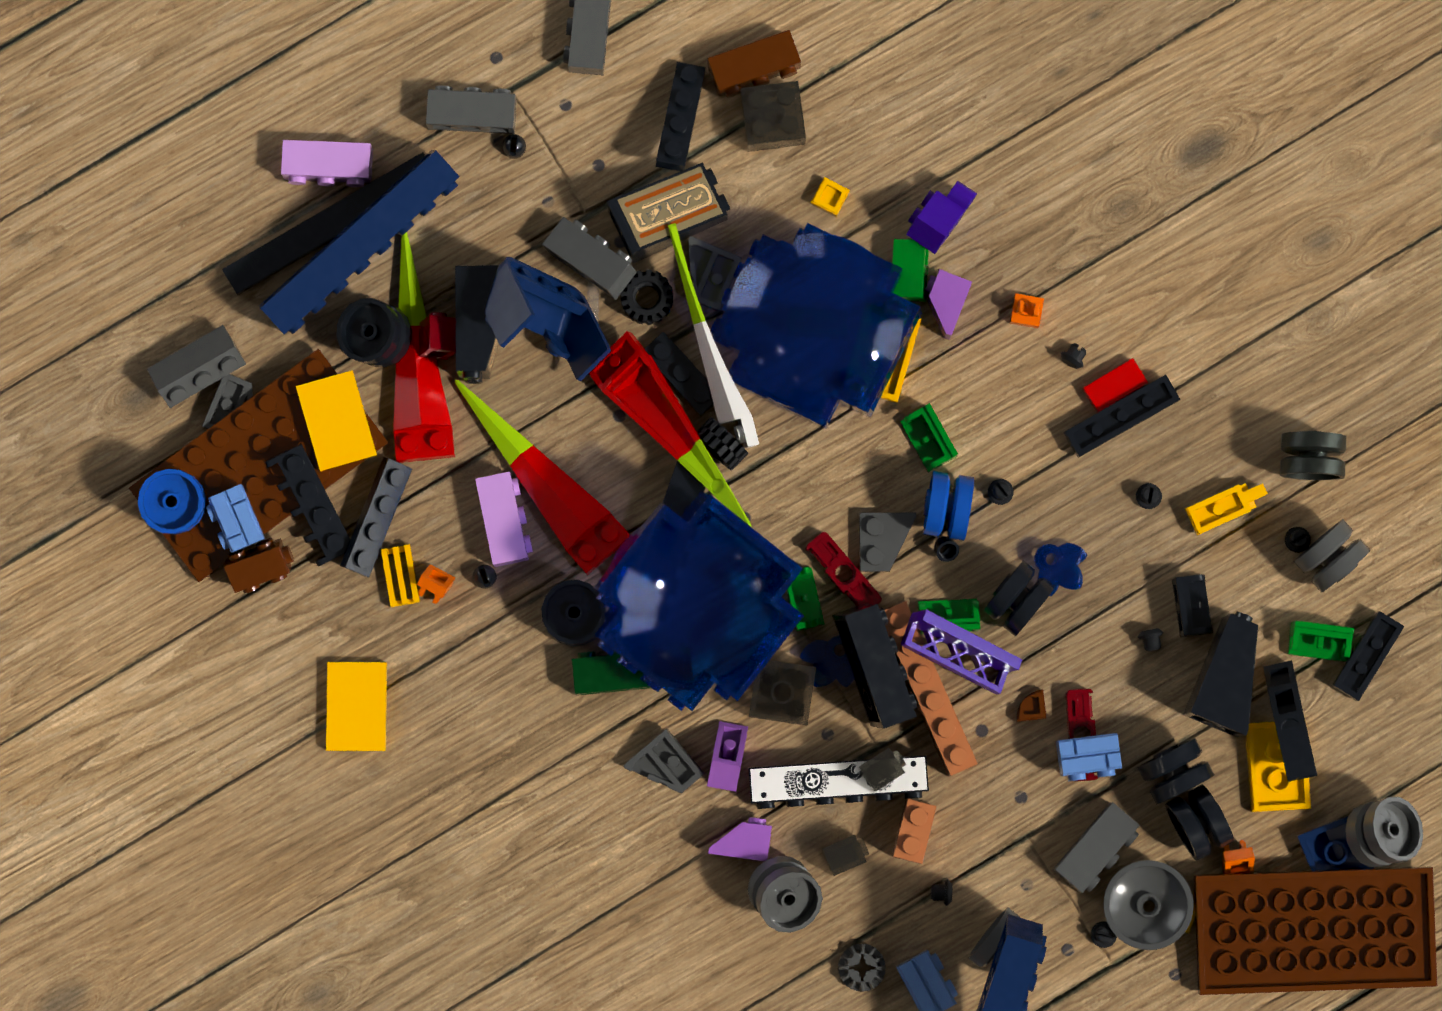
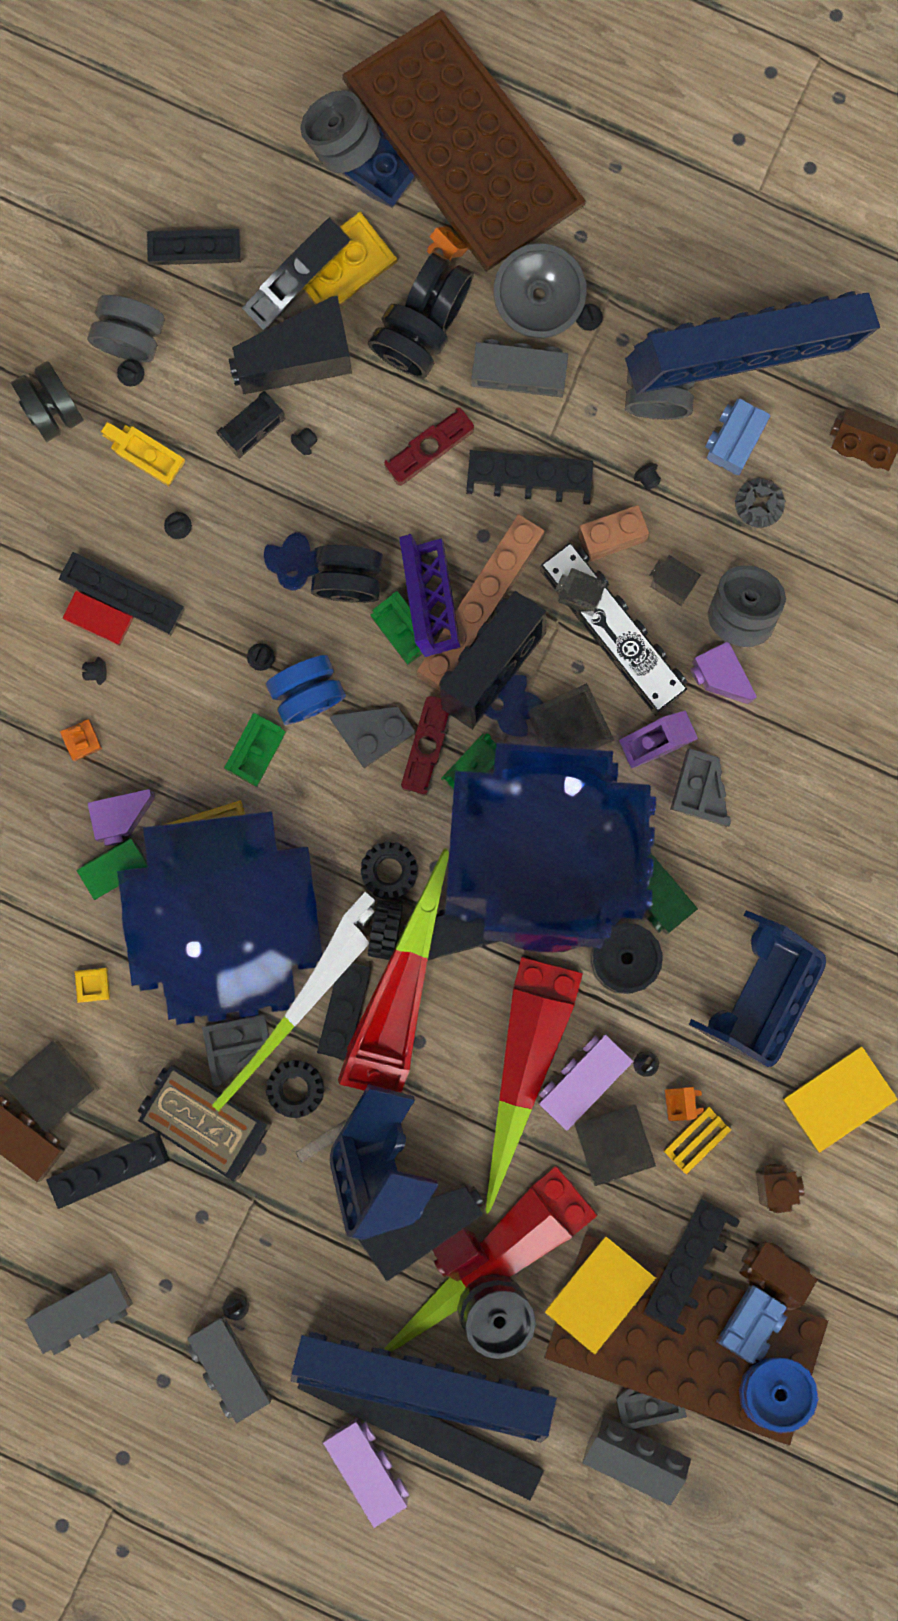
camera: 120 degrees left, 0 degrees up
black plate [340,457,412,577] -> none
dark grey brick [542,217,637,300] -> none
dark purple hinge [906,181,977,254] -> none
black hinge [934,536,959,562] -> none
reddish brown tile [1016,689,1046,722] -> none
medium blue brick [1056,733,1122,781] -> none
green hinge [1287,620,1354,662] -> none
none -> black tyre [360,841,418,900]
none -> black hinge [466,450,594,505]
none -> clear smoke brick [573,1104,656,1186]
none -> dark blue windscreen [688,910,826,1067]
none -> reddish brown brick [756,1163,804,1213]

